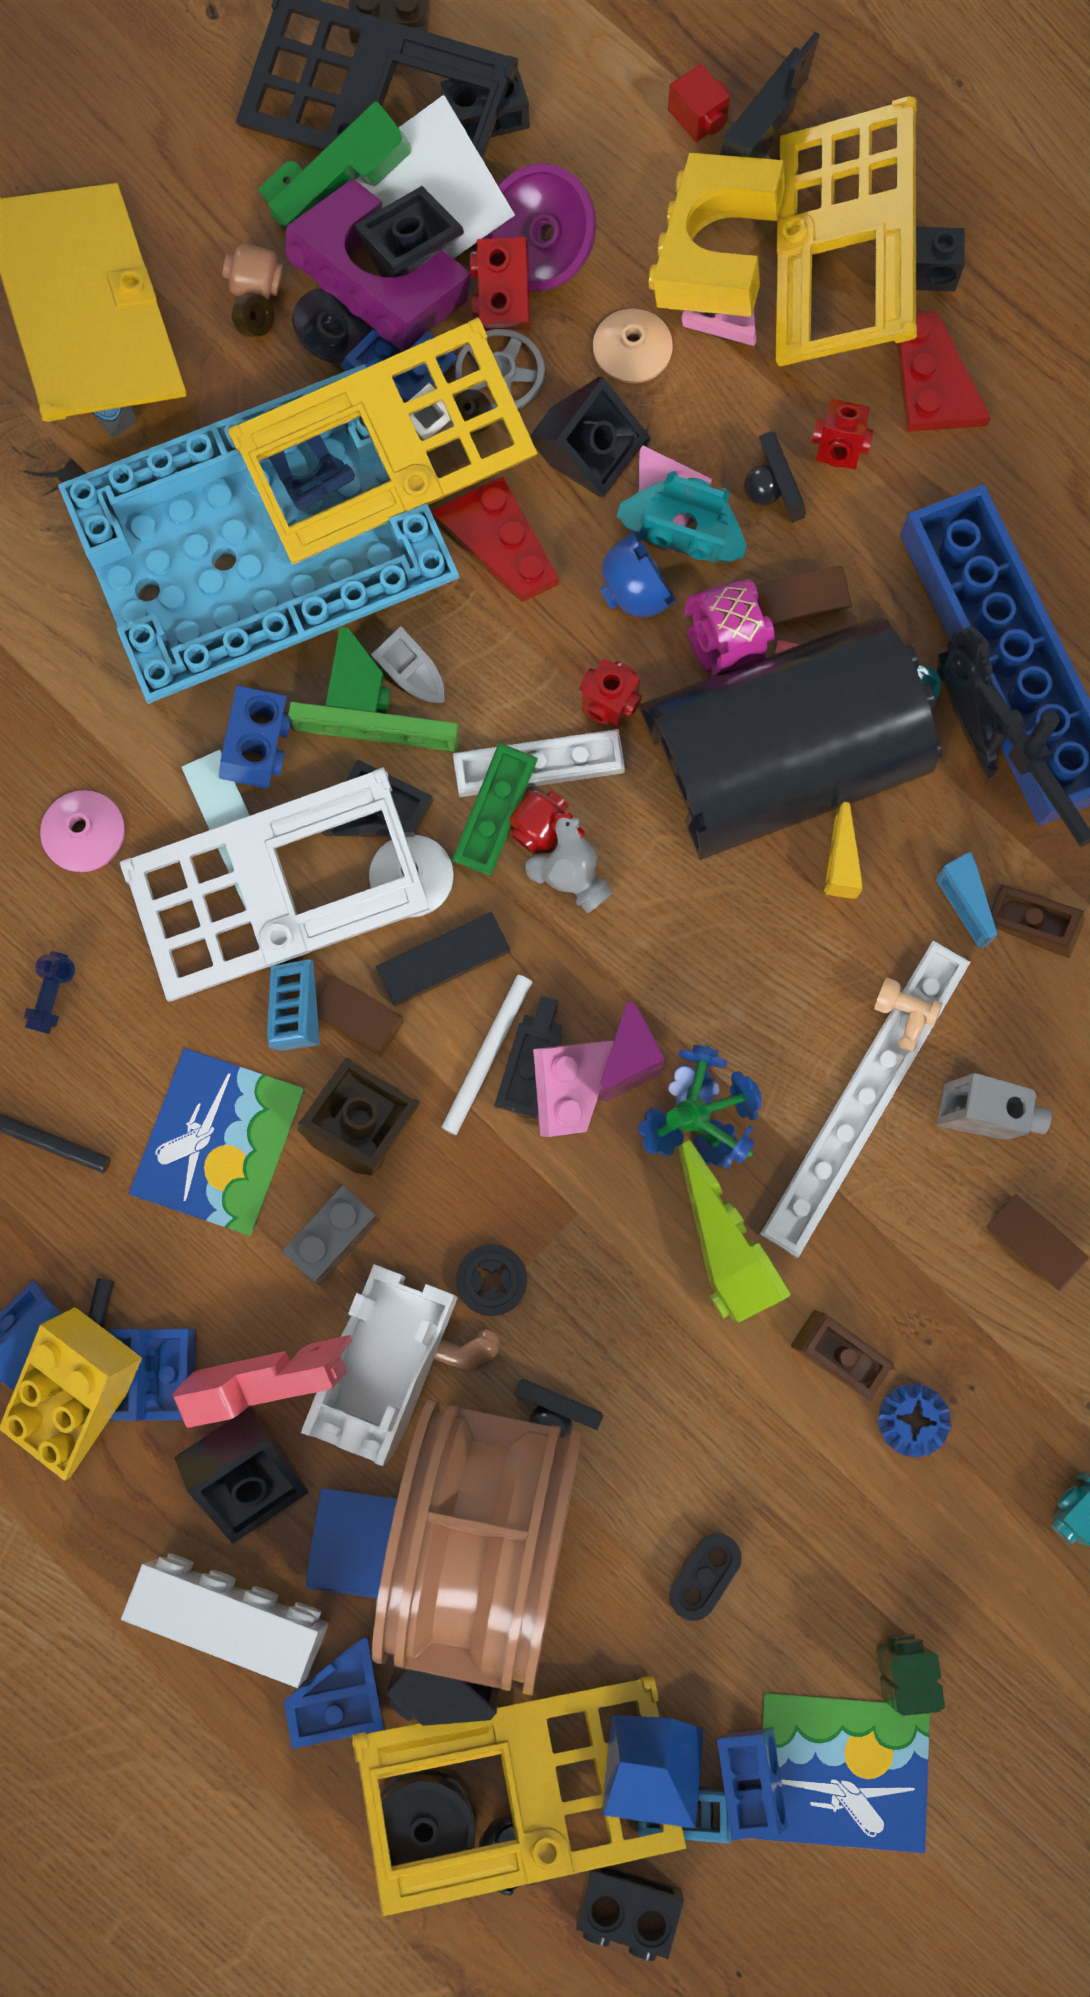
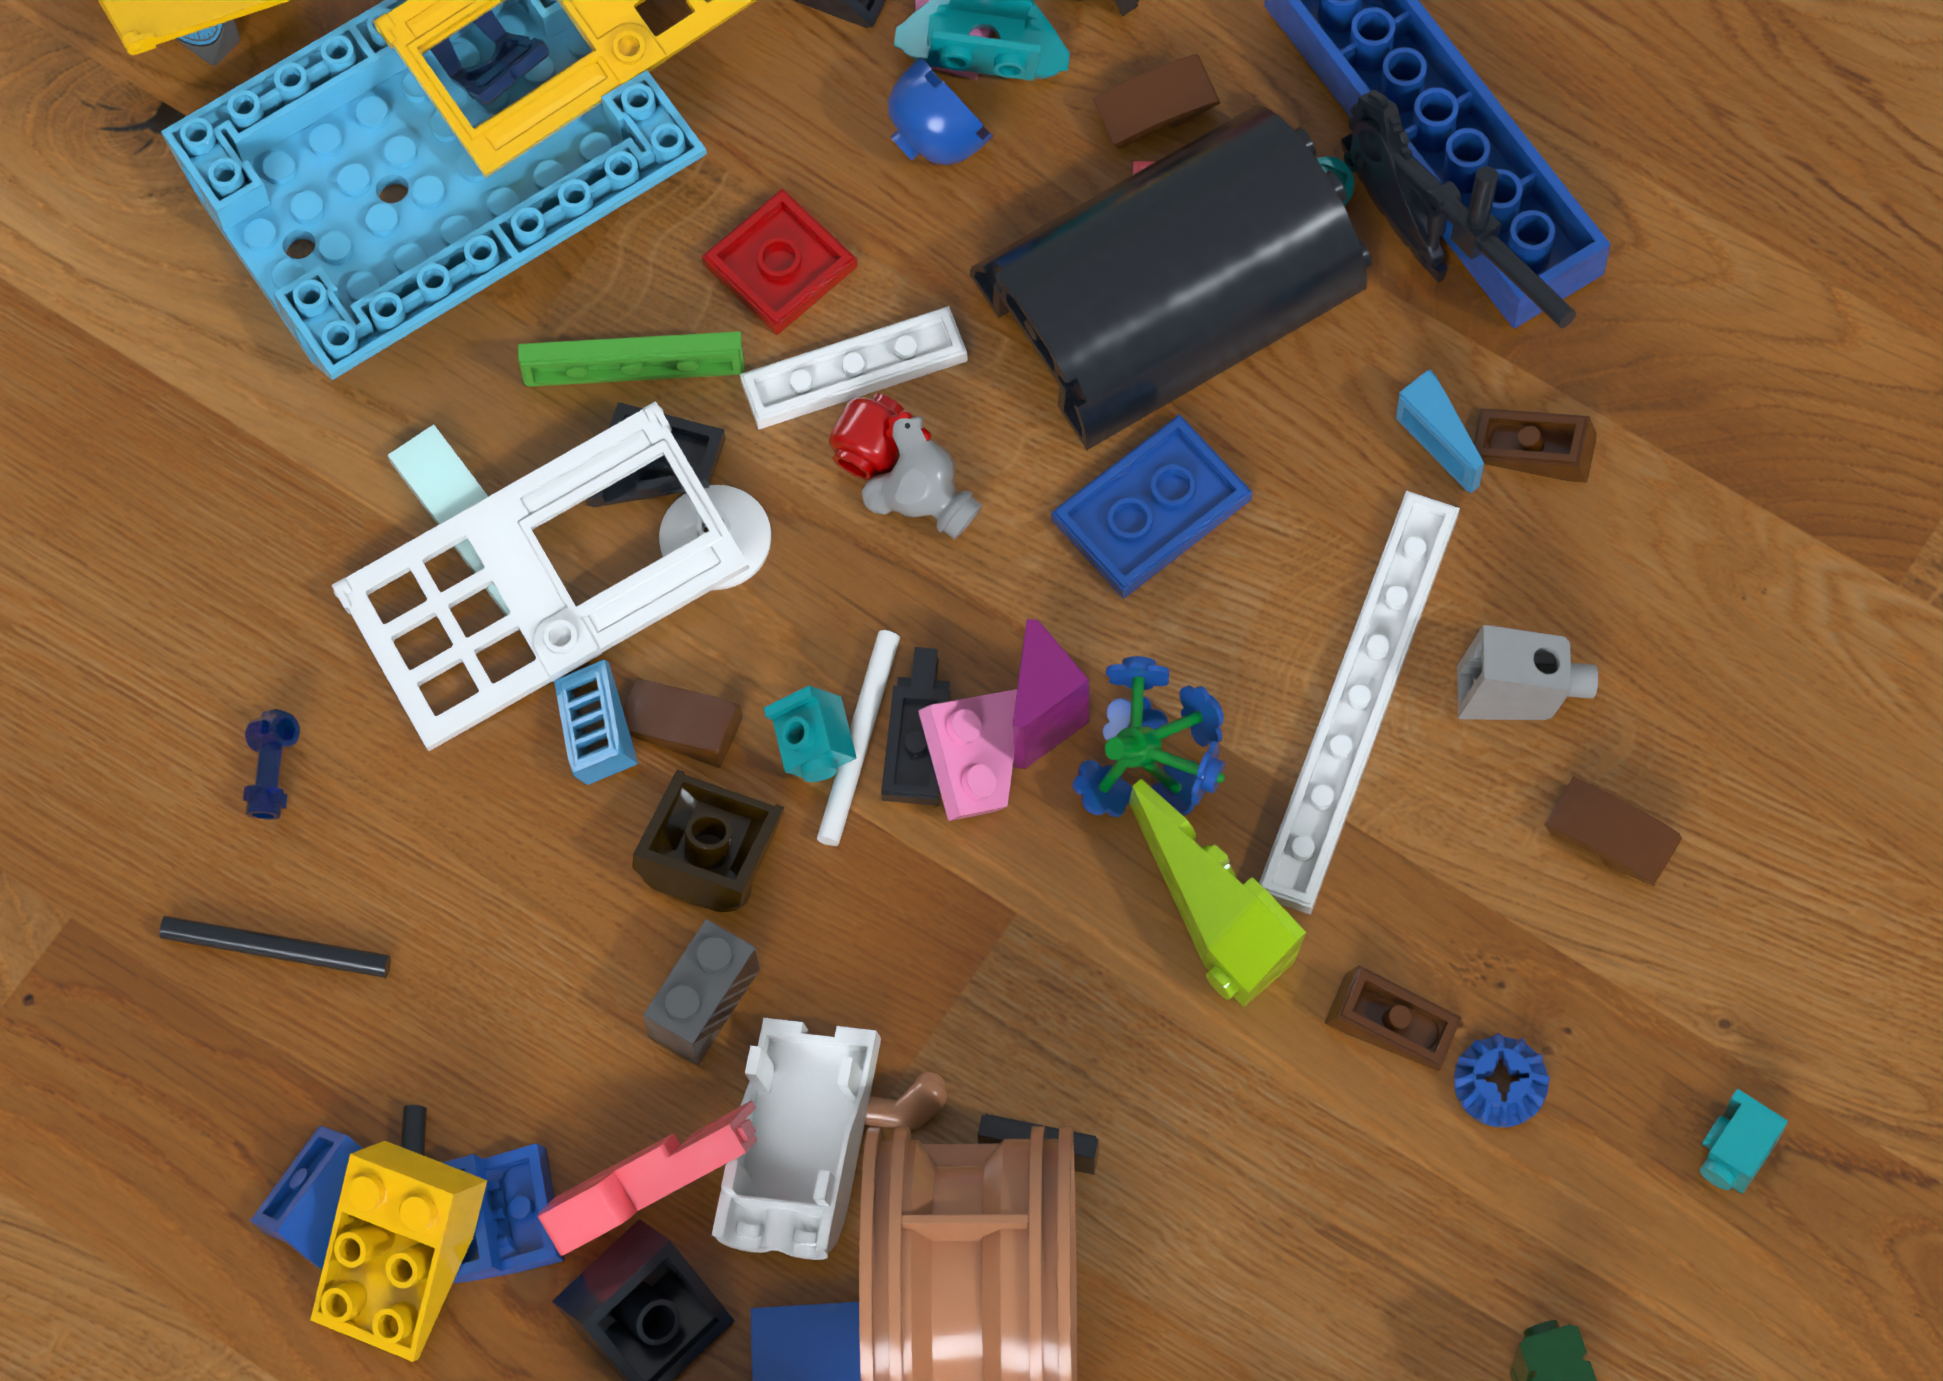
camera: 10 degrees left, 10 degrees down
bright pink dish [40,790,125,872] -> none
sticker [129,1048,305,1236] -> none
blue brick [219,685,291,789] -> none
green slope [326,627,391,714] -> none
light grey plate [369,626,445,703] -> none
black tile [376,911,510,1007] -> none
red wing [431,477,559,602] -> none
green tile [452,742,538,877] -> none
black gear [456,1244,527,1316] -> none
red brick [579,658,643,729] -> none
black plate [669,1533,742,1621] -> none
dark pink brick [685,579,774,676] -> none
yellow slope [824,802,862,899] -> none
light nougat piece [874,977,943,1052] -> none
none -> red tile [702,188,857,335]
none -> teal brick [763,685,857,782]
none -> blue tile [1051,414,1252,599]

